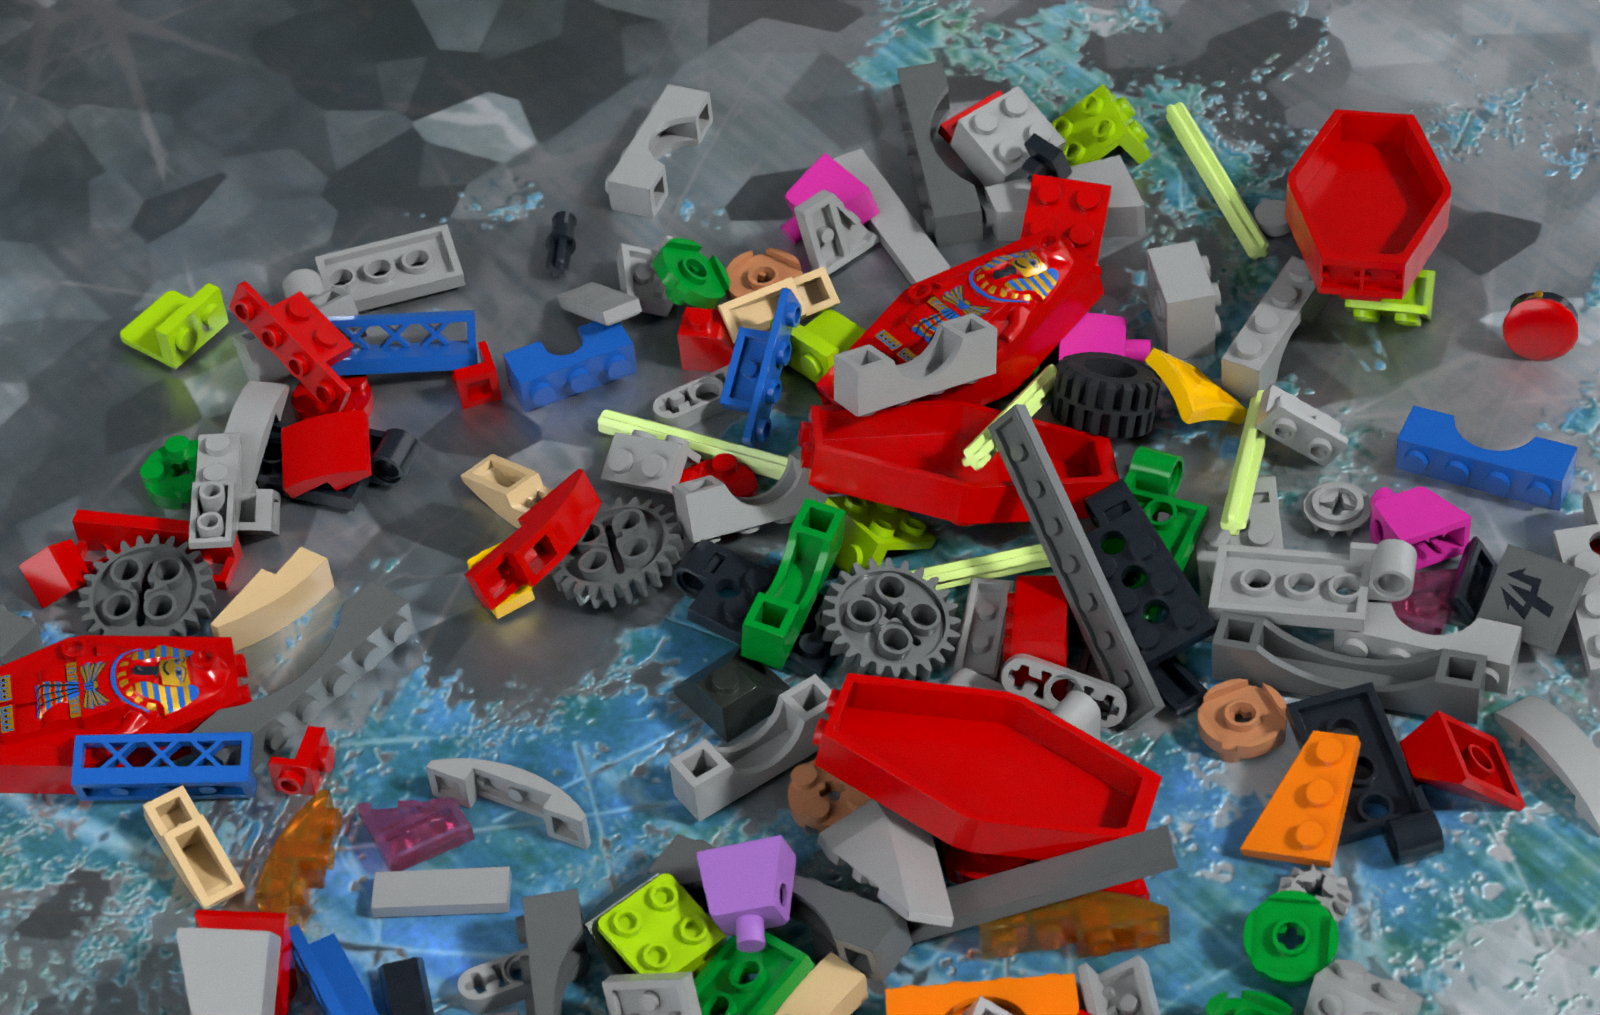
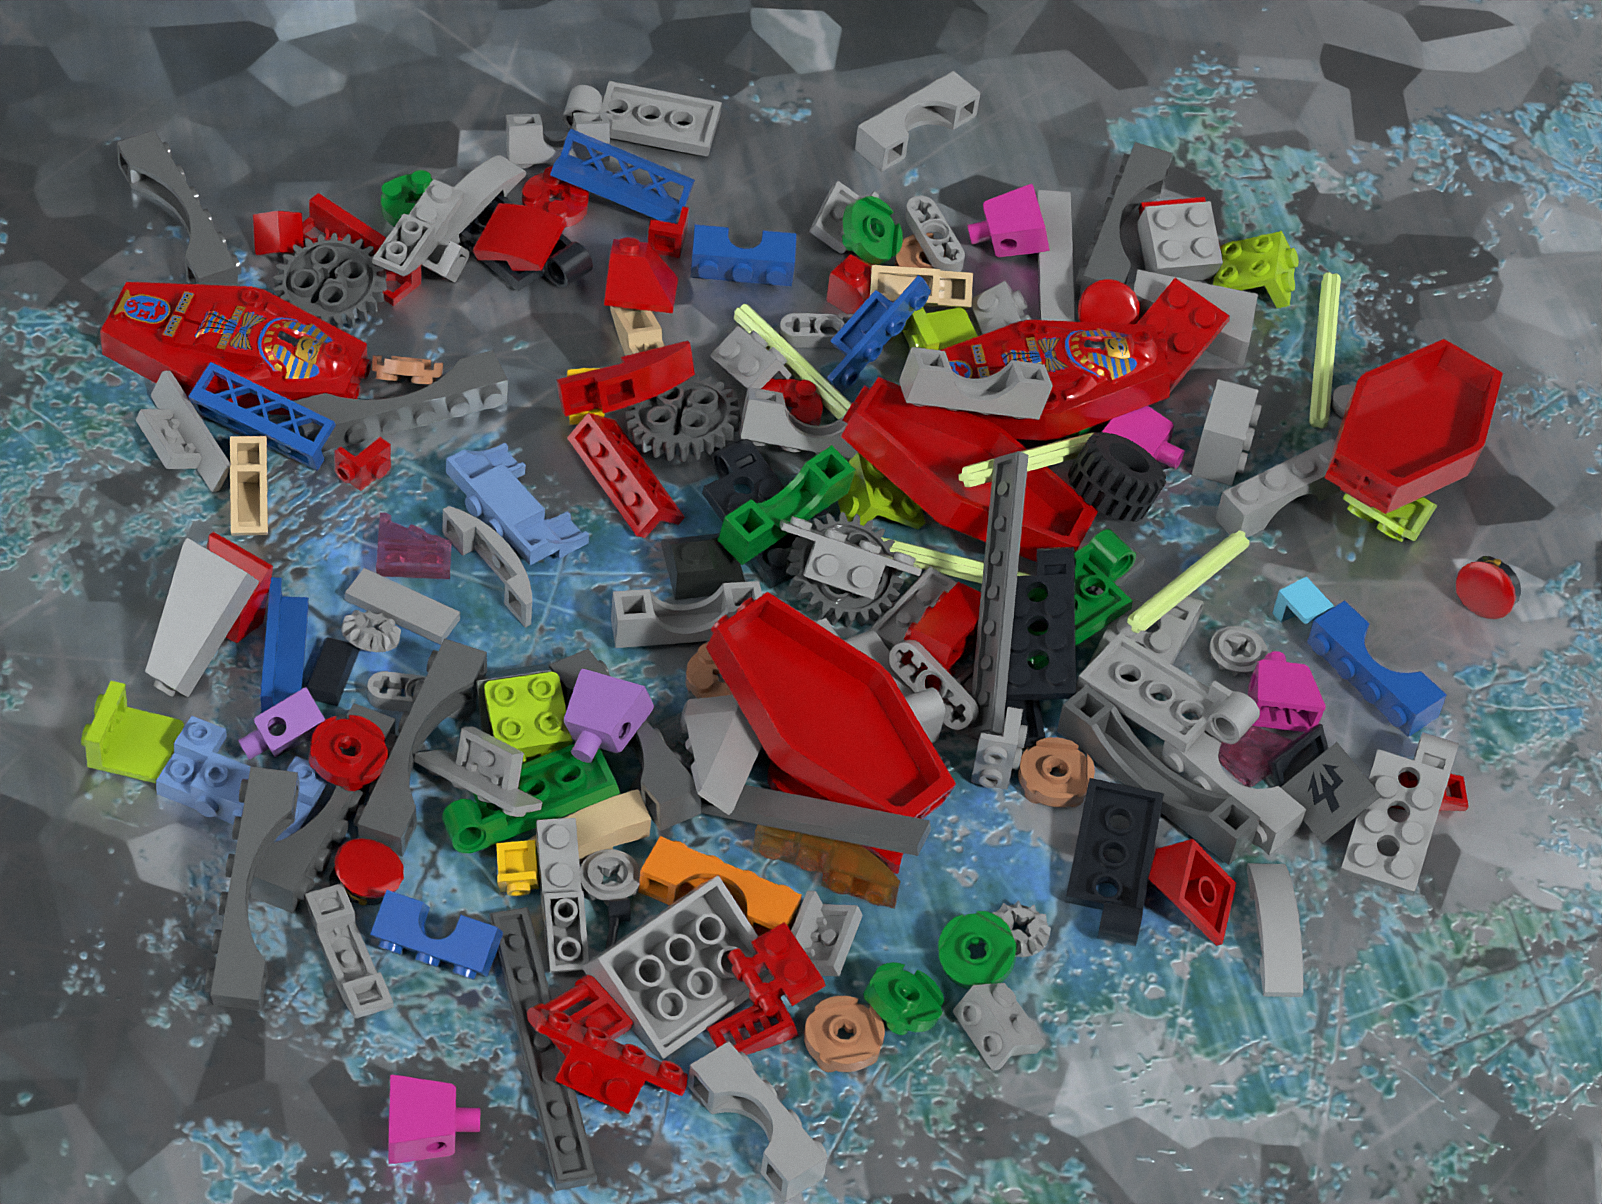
camera: 15 degrees right, 5 degrees up
lime bracket [120,282,229,369] -> none
tan slope [210,547,335,651] -> none
red bracket [229,281,354,413] -> none
clear orange slope [255,790,342,932] -> none
black axle [545,211,577,277] -> none
light grey tile [557,282,642,326] -> none
light grey wing [793,189,880,275] -> none
black tile [1021,133,1073,182] -> none
yellow plate [1145,347,1248,425] -> none
orange wing [1240,730,1361,868] -> none
light grey bracket [1255,384,1348,467] -> none
none -> light grey bracket [136,371,231,492]
none -> light grey gear [341,609,401,652]
none -> nougat plate [371,355,444,384]
none -> medium blue bracket [446,443,589,565]
none -> red fence [567,412,685,538]
none -> red slope [604,237,678,314]
none -> light grey bracket [779,516,922,599]
none -> light grey beam [905,196,965,272]
none -> light grey bracket [971,281,1032,334]
none -> light grey bracket [971,707,1027,790]
none -> red piece [1077,279,1140,324]
none -> medium azure panel [1272,576,1334,624]

